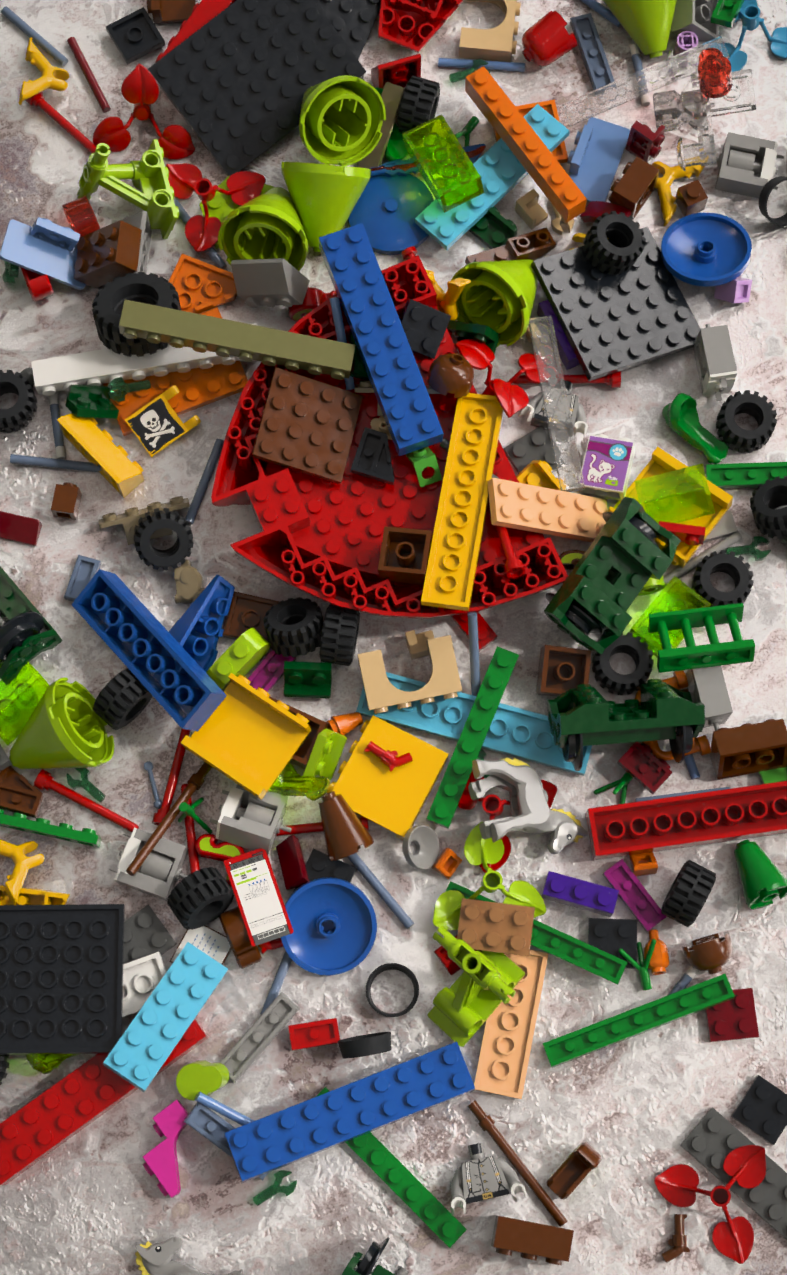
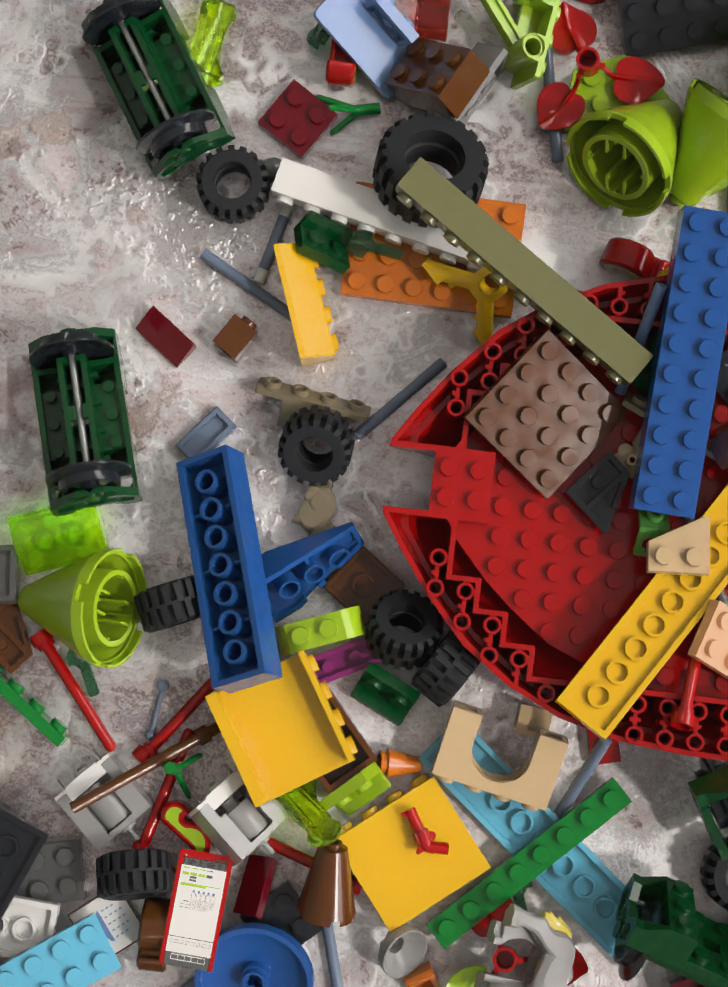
camera: 30 degrees right, 10 degrees up
flag [125,385,201,457] -> none
orange plate [168,254,237,314] -> none
light grey slope [231,258,310,308] -> none
reddish brown brick [378,526,433,585] -> none
reddish brown brick [536,645,592,697] -> none
none -> dark red plate [258,79,338,160]
none -> green plant [316,94,381,136]
none -> yellow piece [422,257,508,345]
none -> tan wing [646,516,710,576]

